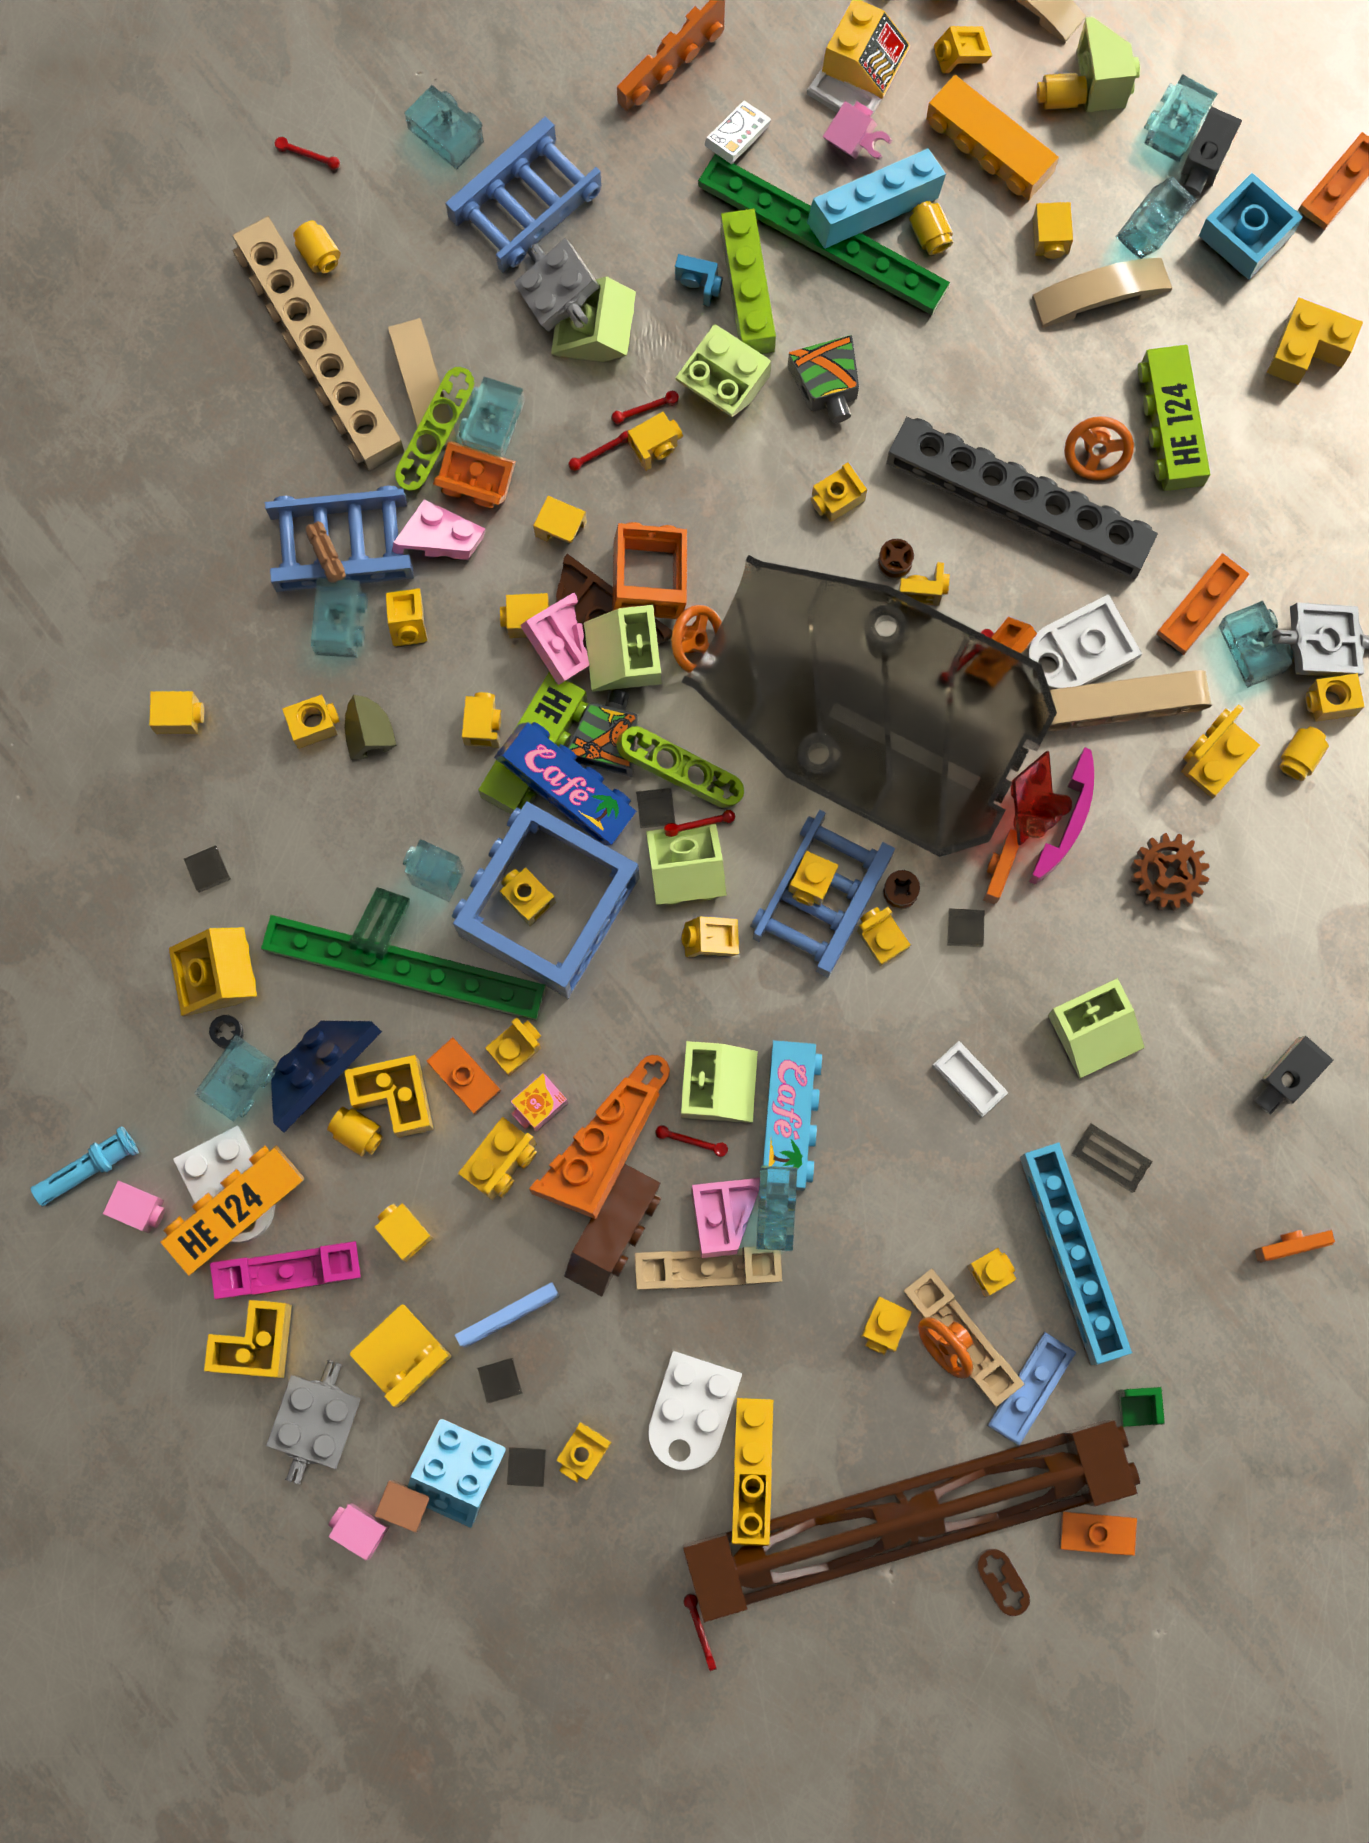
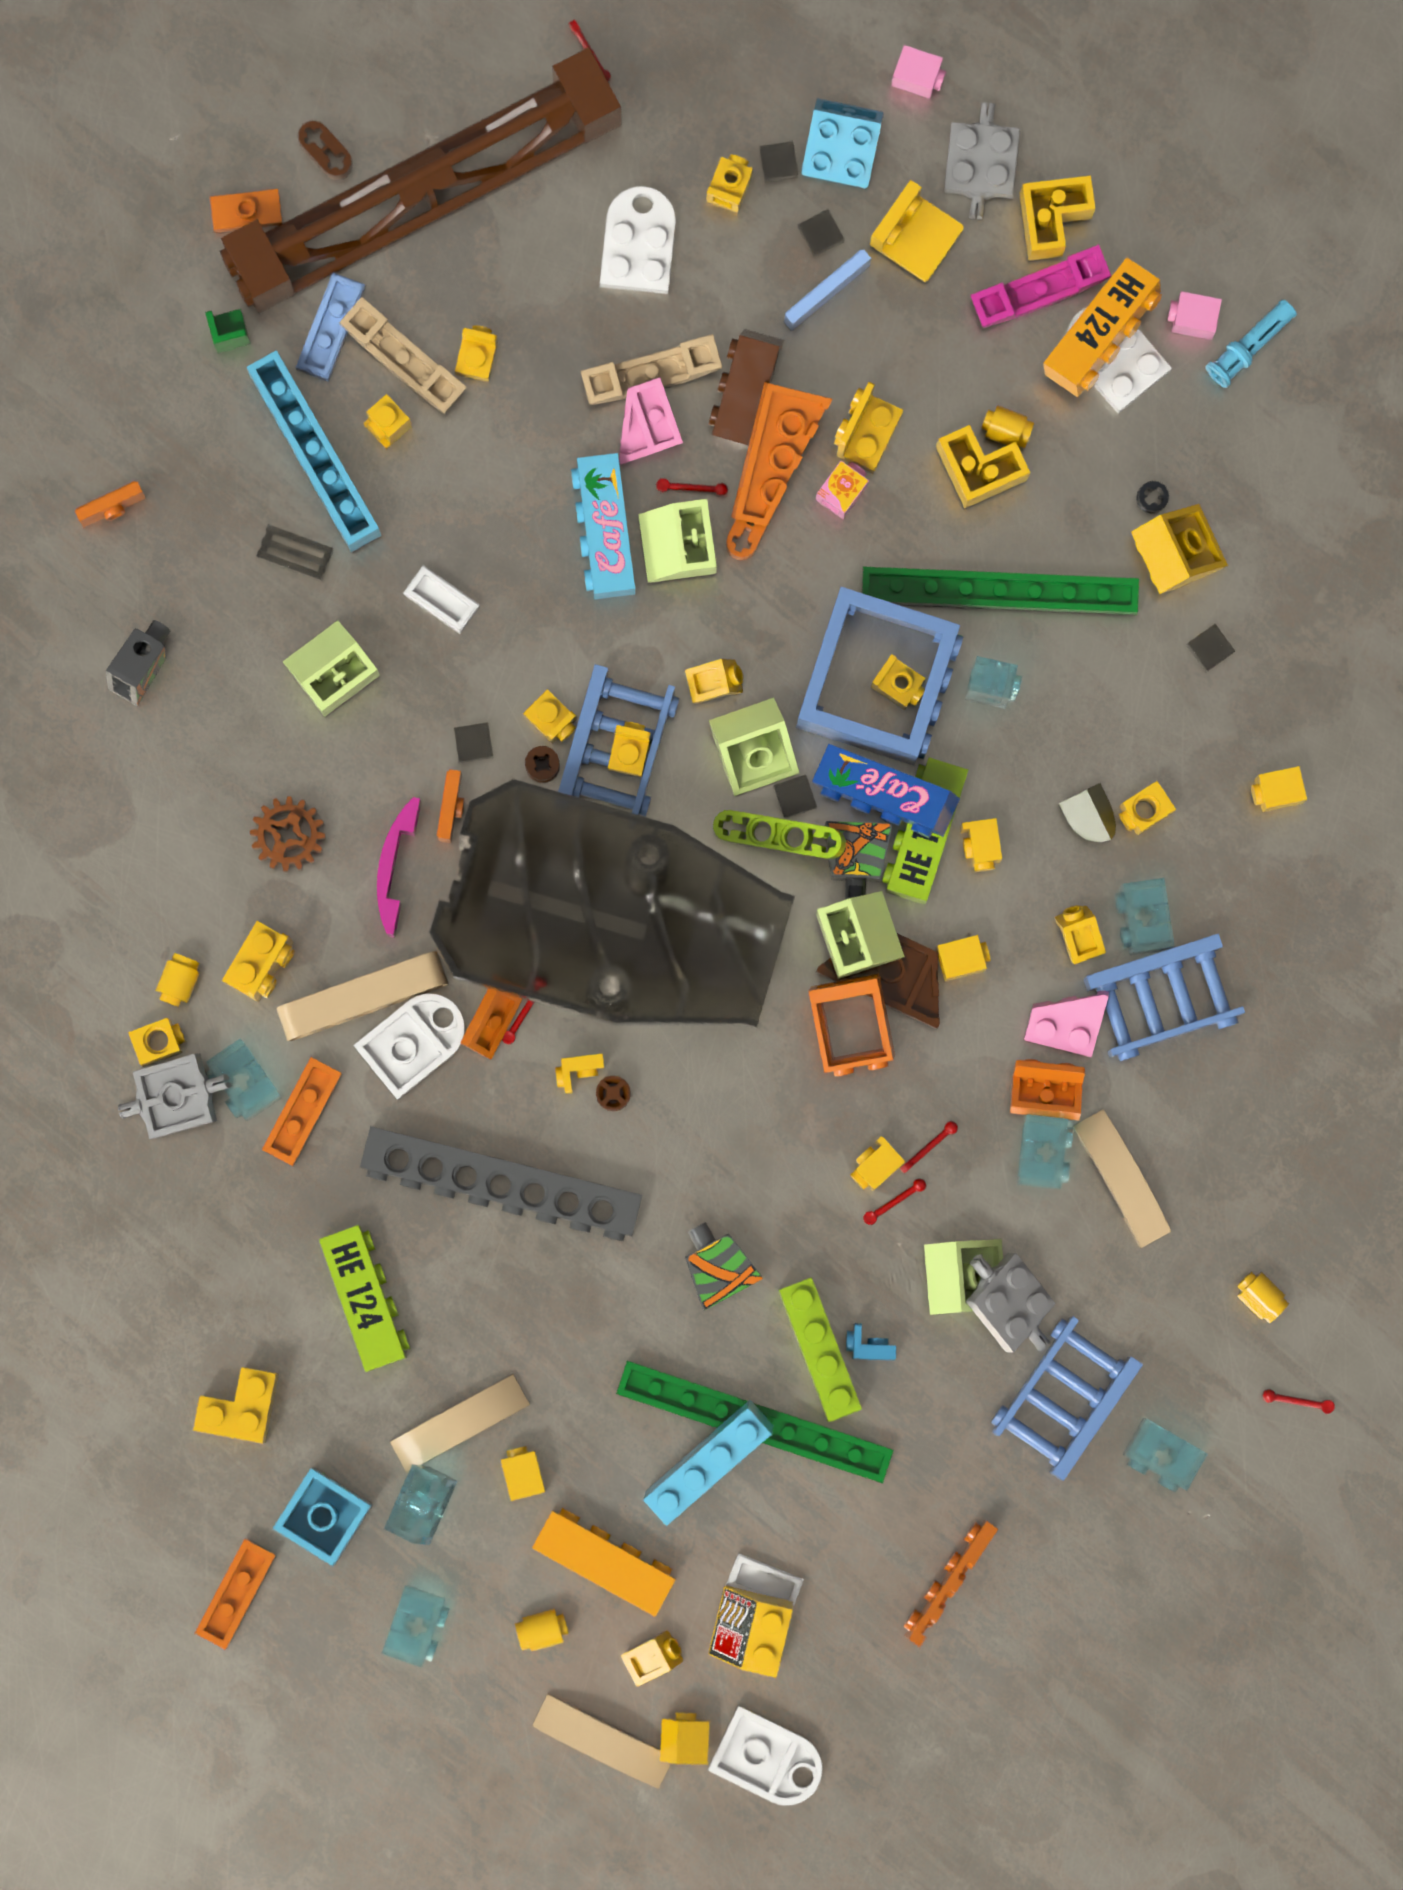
camera: 160 degrees right, 5 degrees up
clear light blue brick [194,1034,276,1122] -> none
tan brick [232,216,404,471] -> none
dark blue wing [270,1020,382,1133] -> none
medium nougat axle [305,521,346,583] -> none
clear green tile [349,887,410,960] -> none
yellow brick [375,1203,434,1262] -> none
nougat panel [375,1480,430,1532] -> none
lime beam [395,367,475,491] -> none
orange plate [427,1037,501,1115] -> none
yellow bracket [485,1017,541,1076] -> none
bright pink wing [520,593,589,685] -> none
yellow panel [533,496,587,543] -> none
red hinge [664,810,736,837] -> none
orange piece [671,605,725,675] -> none
yellowish green slope [675,324,771,417] -> none
white tile [704,101,771,164] -> none
yellow slope [732,1398,774,1546] -> none
clear light blue brick [756,1166,797,1251] -> none
yellow brick [811,462,867,522] -> none
bright pink brick [823,101,892,160] -> none
yellow brick [909,201,953,255] -> none
orange piece [918,1317,973,1379] -> none
clear red hinge [1011,751,1072,845] -> none
orange piece [1064,416,1134,480] -> none
yellowish green slope [1076,17,1140,112] -> none
dark grey torso [1181,106,1242,196] -> none

